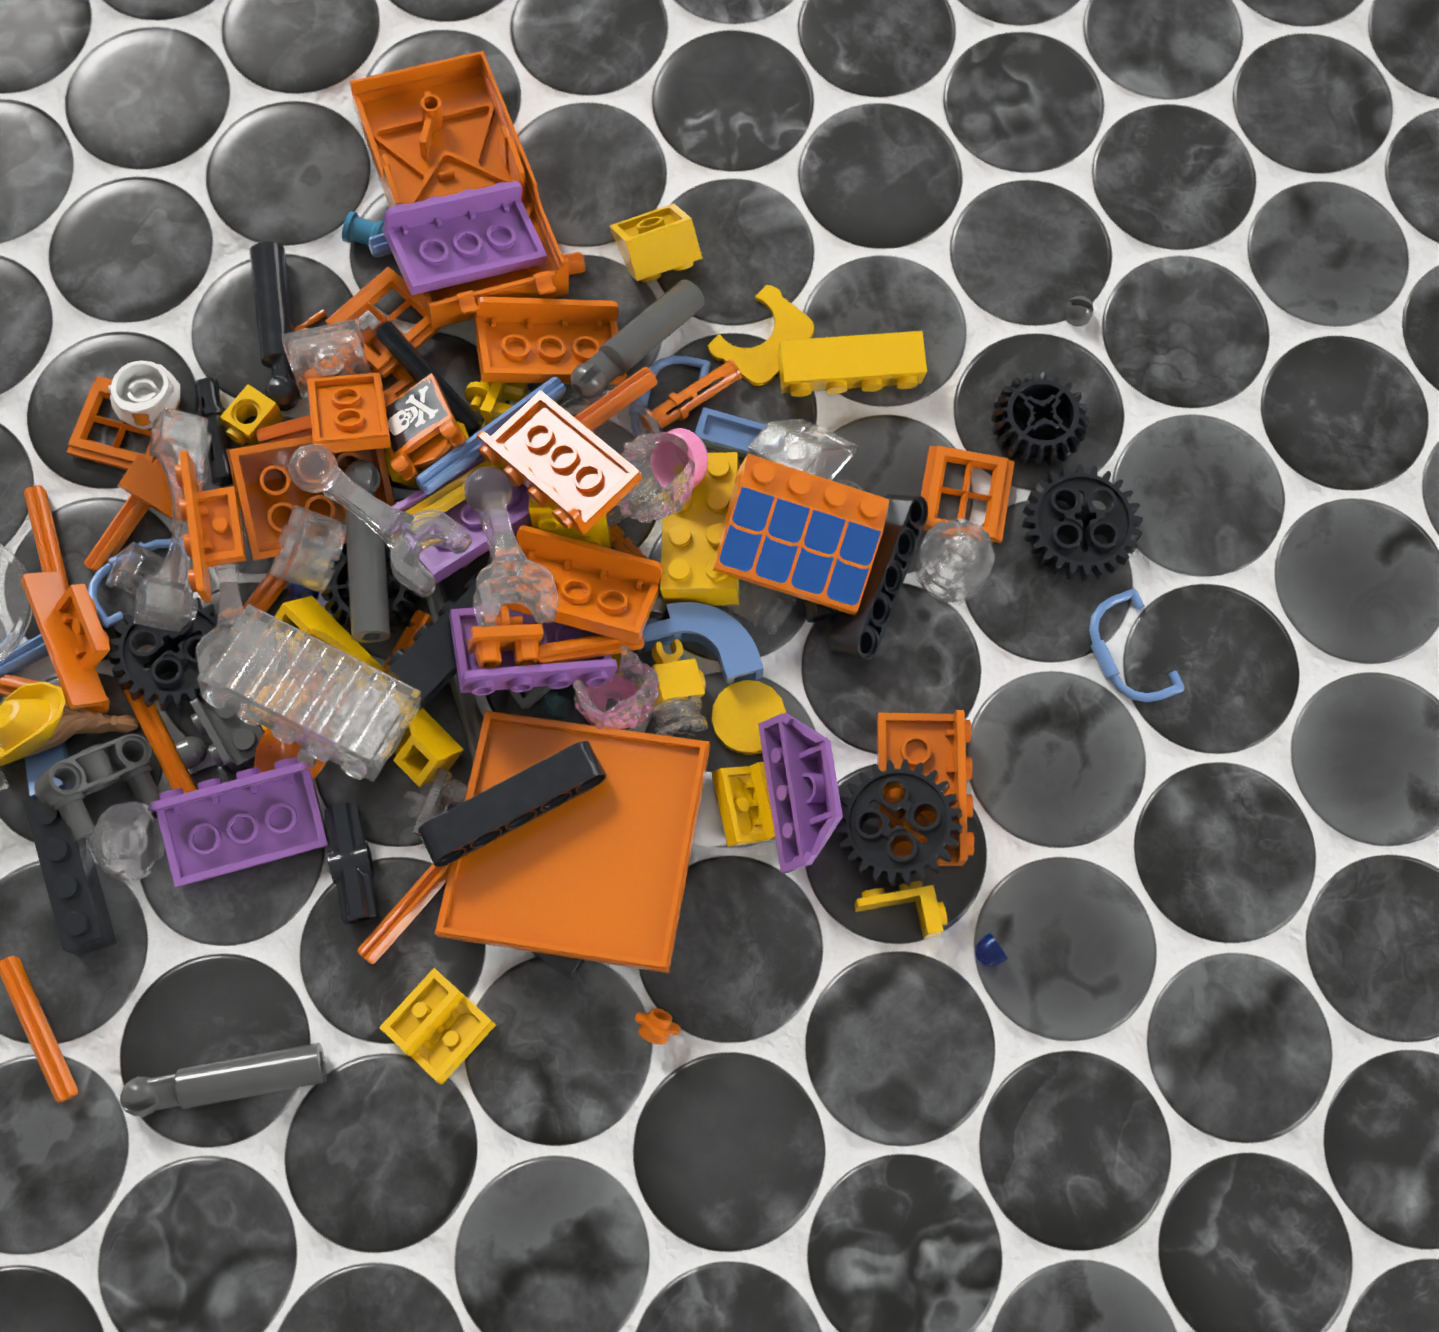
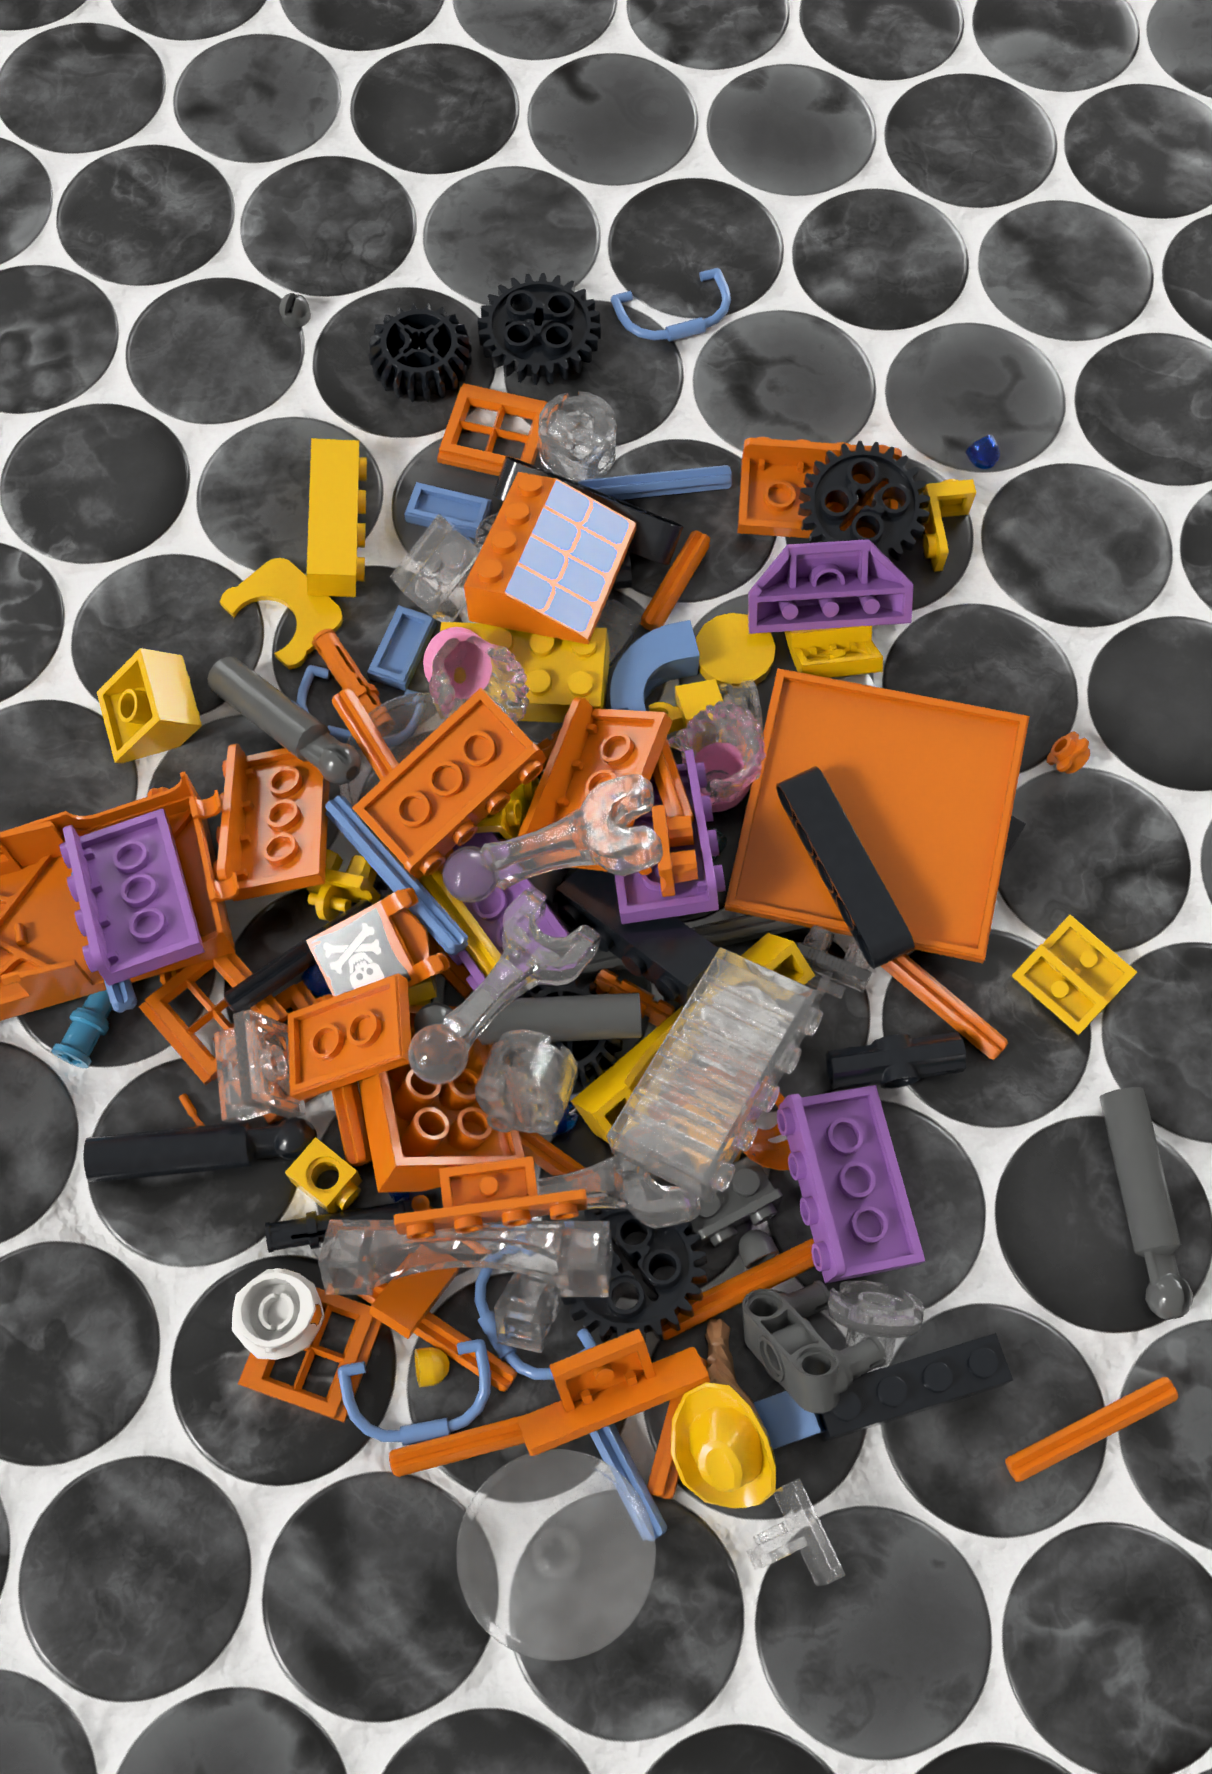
camera: 85 degrees left, 5 degrees down
none -> medium blue piece [337,1339,491,1446]
none -> medium blue tile [404,482,492,540]
none -> yellow hinge [415,1347,450,1388]
none -> medium blue axle [578,465,732,500]
none -> orange axle [641,530,710,631]

